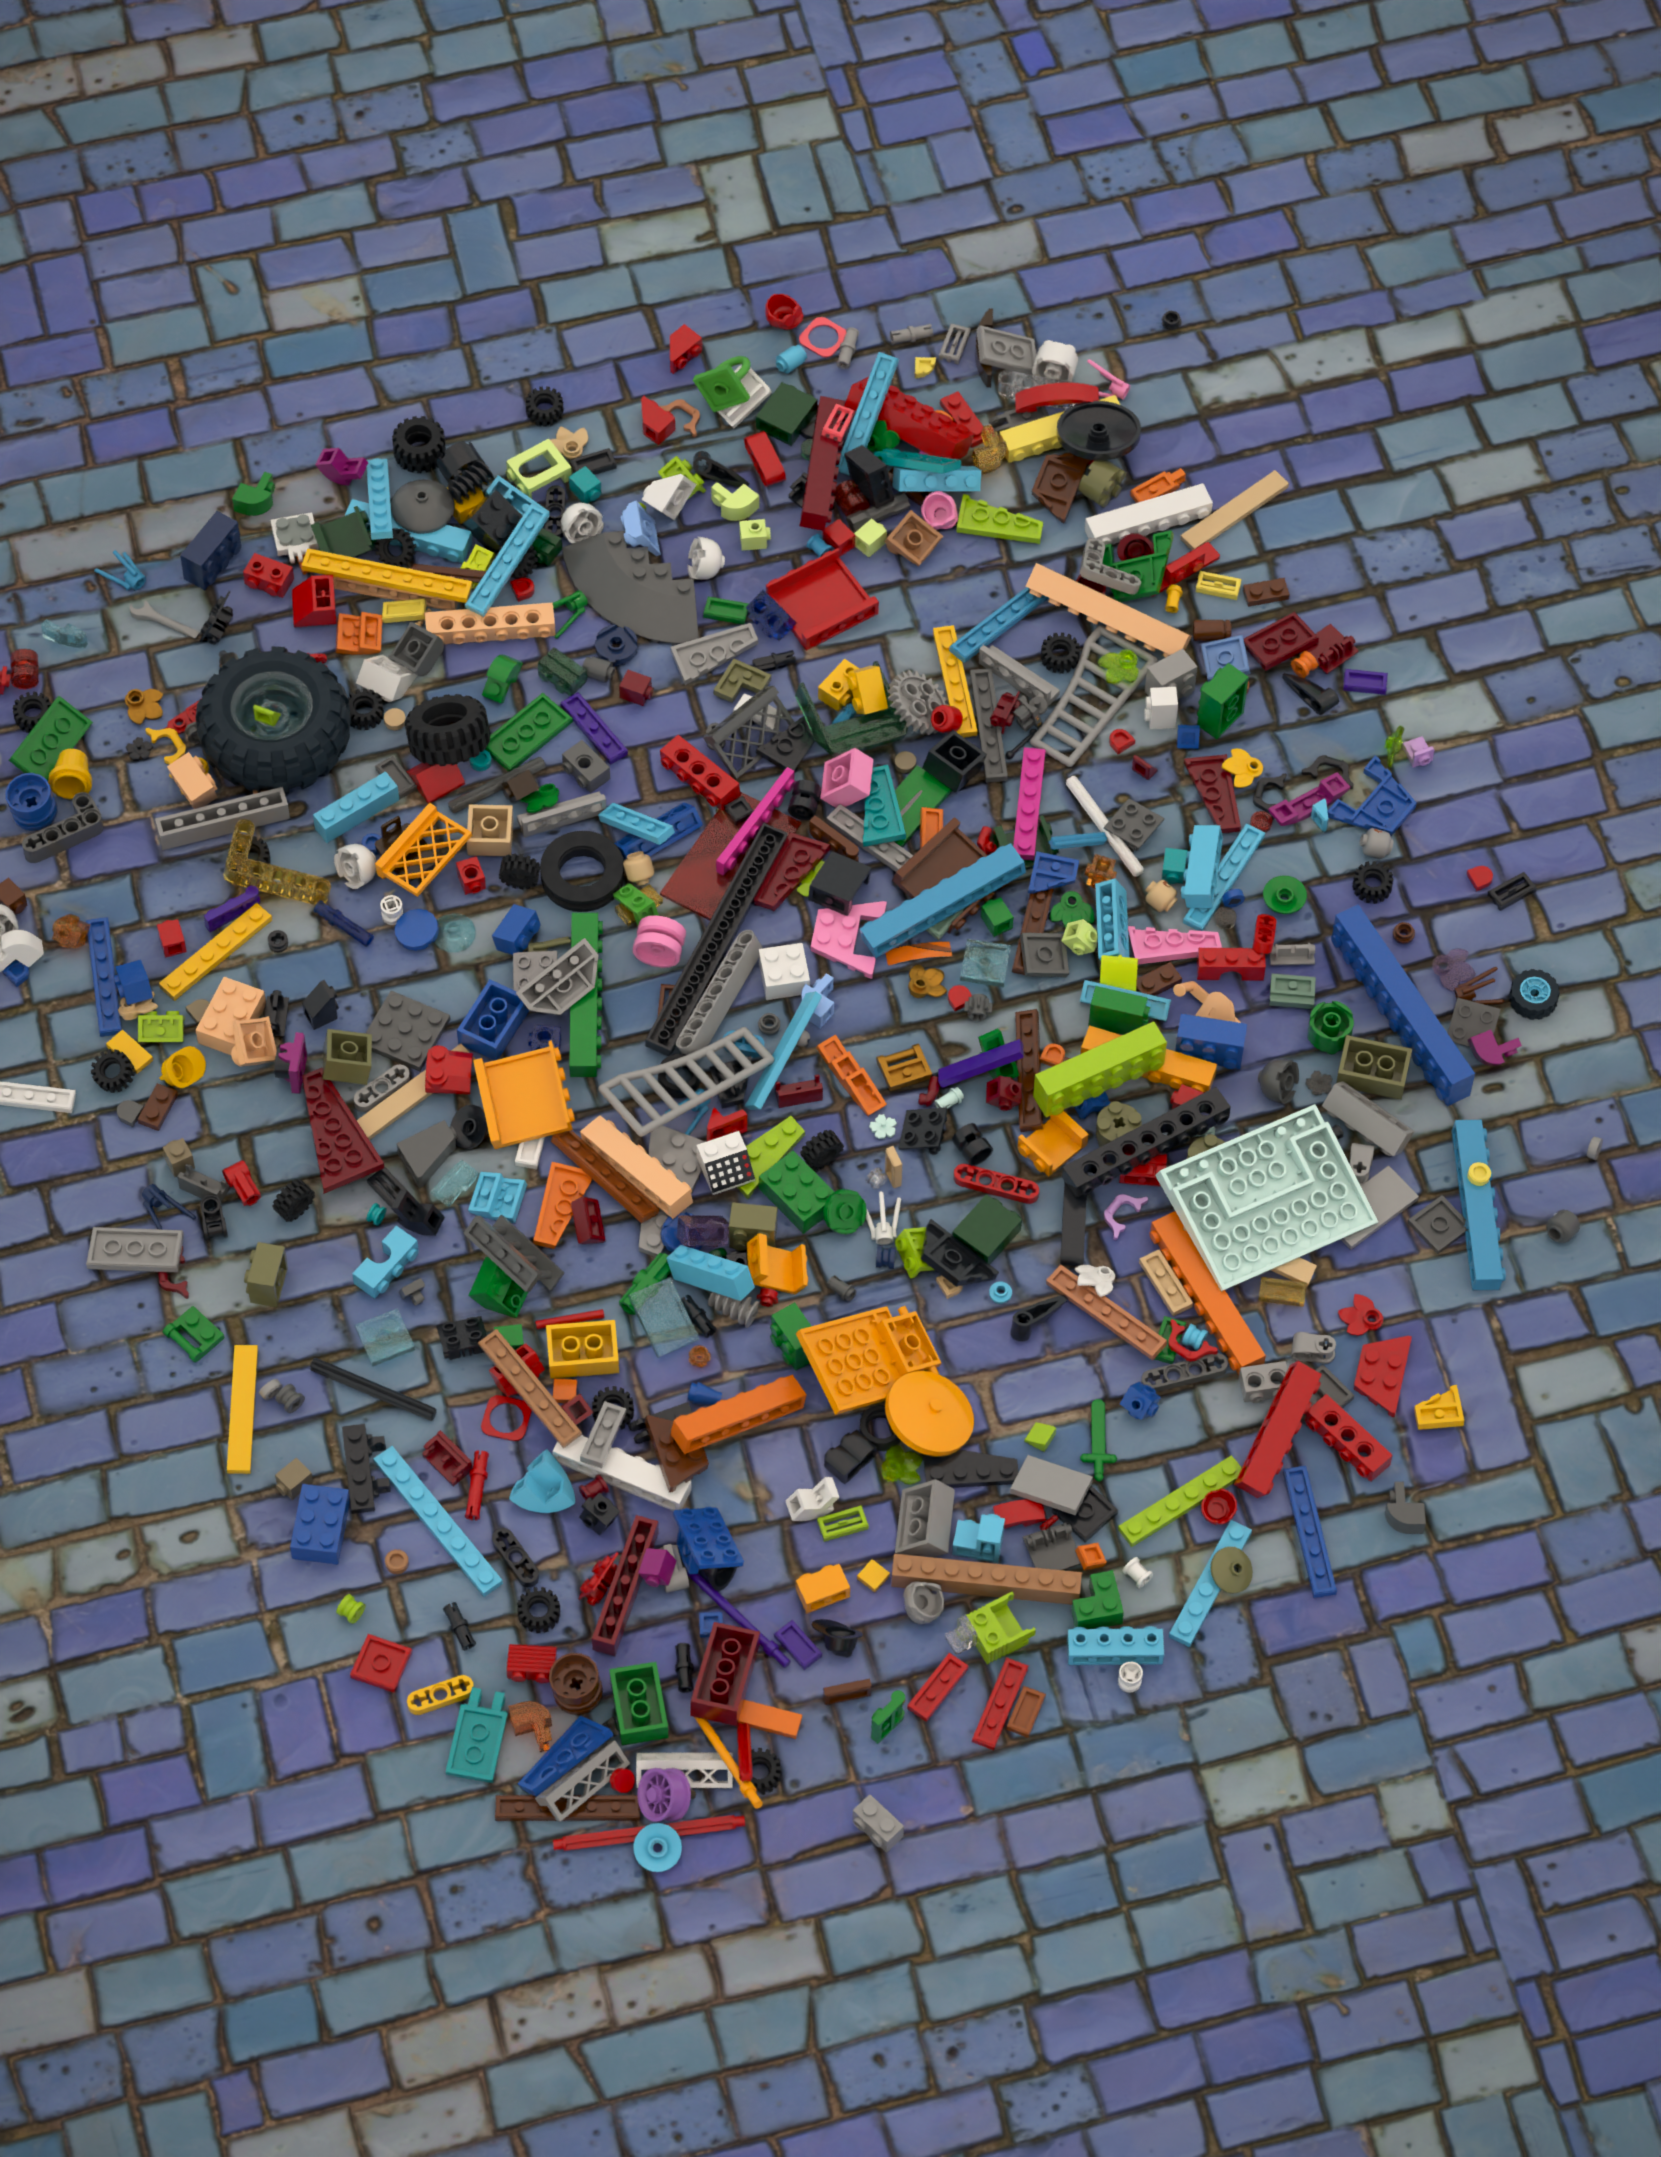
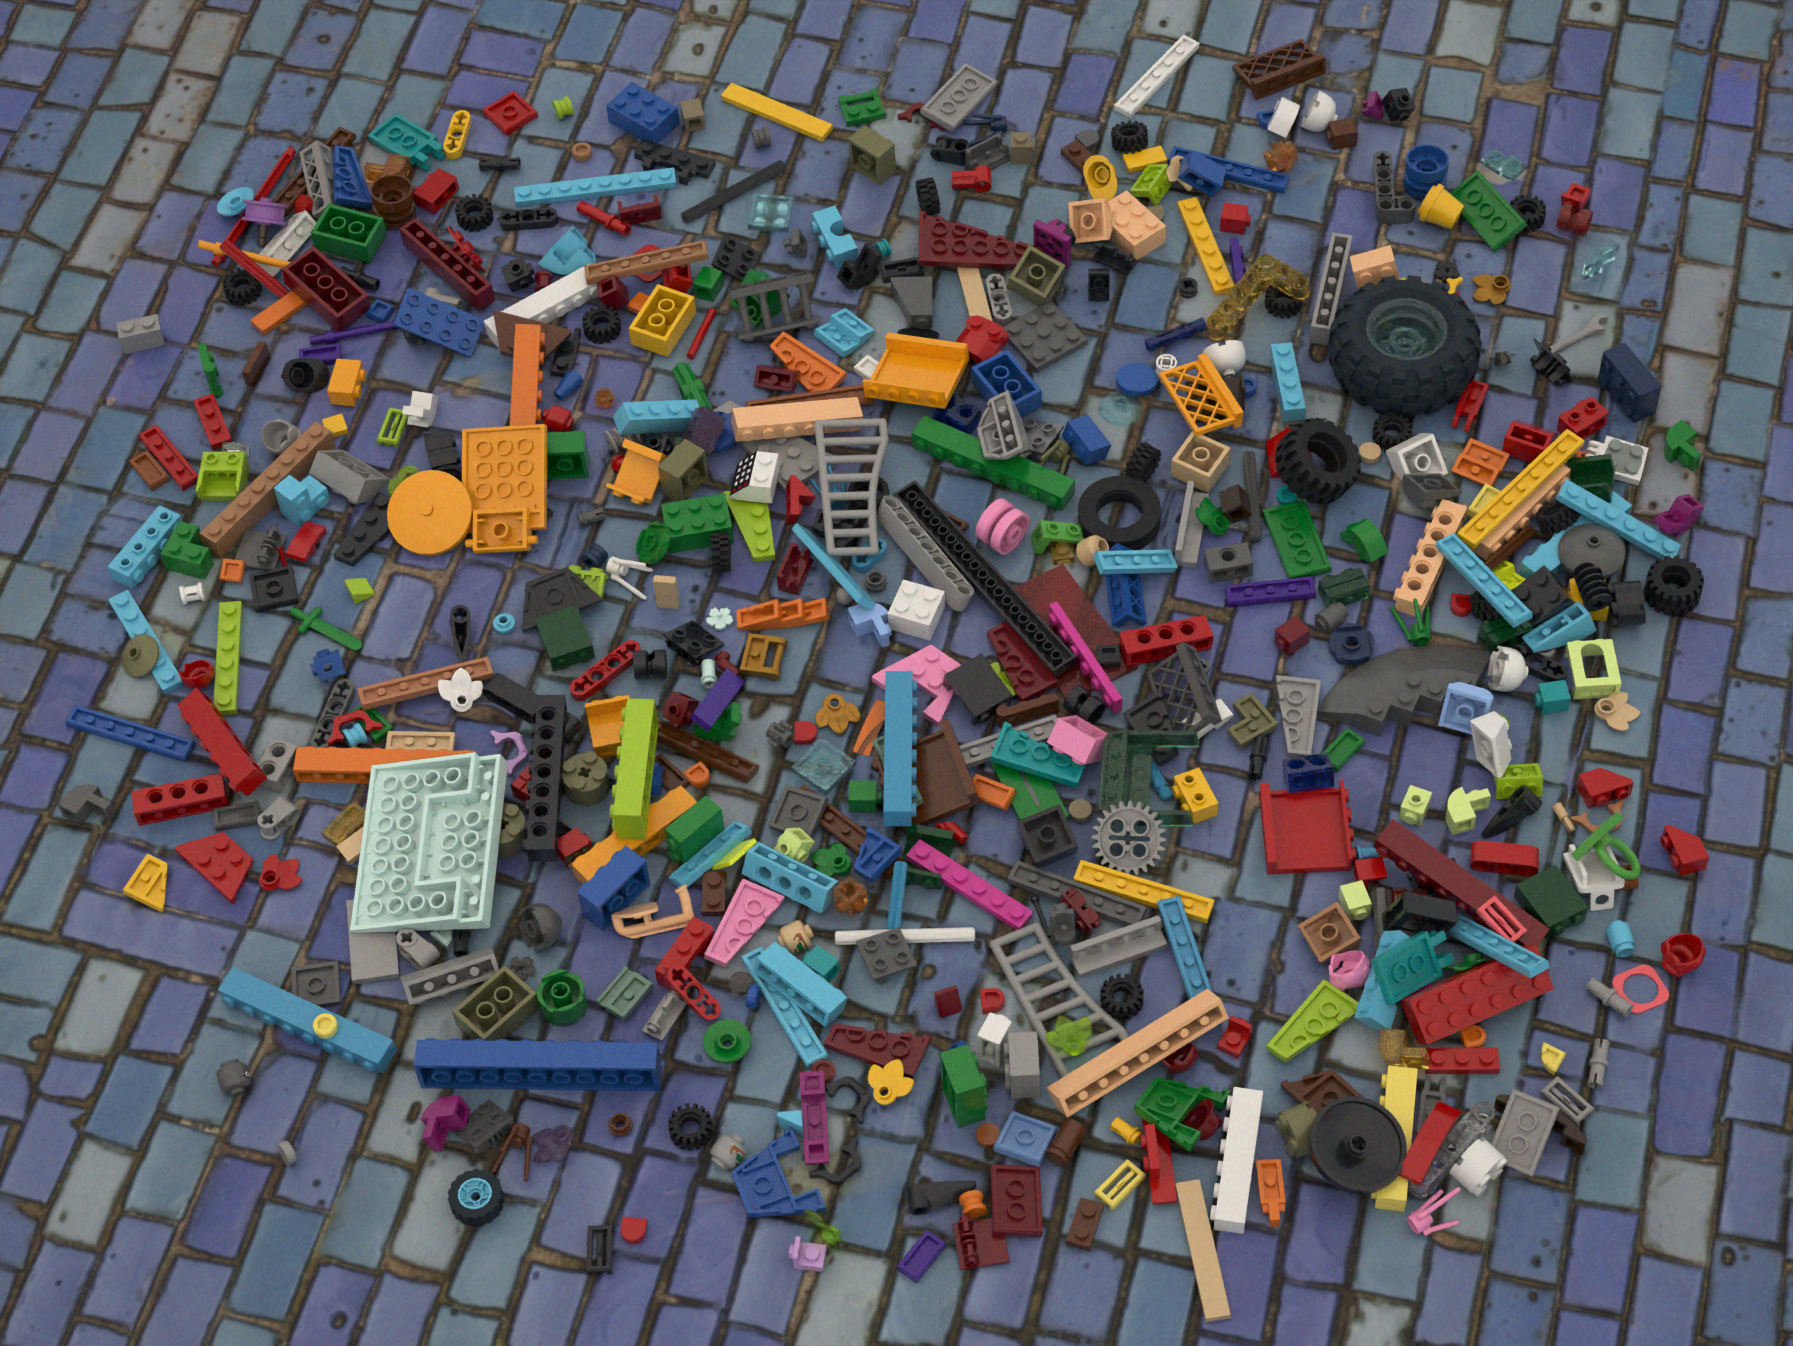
camera: 125 degrees right, 5 degrees down
dark azure plant [94,550,146,591] -> none
lime slope [253,705,281,726] -> none
light grey tile [259,1379,282,1400] -> none
clear light blue slope [430,1160,480,1207] -> none
red brick [456,856,486,895] -> none
black tyre [526,386,564,426] -> none
black tile [570,448,617,475] -> none
light grey plate [580,1401,626,1468] -> none
clear light blue tile [628,1278,699,1358] -> none
magenta brick [638,1548,677,1587] -> none
white cylinder [688,537,725,580] -> none
yellow brick [847,665,888,715] -> none
red head [931,705,963,733] -> none
light grey tile [1010,1455,1093,1515] -> none
light grey beam [1080,538,1141,594] -> none
white wheel [1118,1662,1143,1693] -> none
black plate [1161,311,1182,330] -> none
none -> red head [541,405,574,432]
none -> red bracket [1217,1016,1252,1059]
none -> tan pin [1552,802,1576,833]

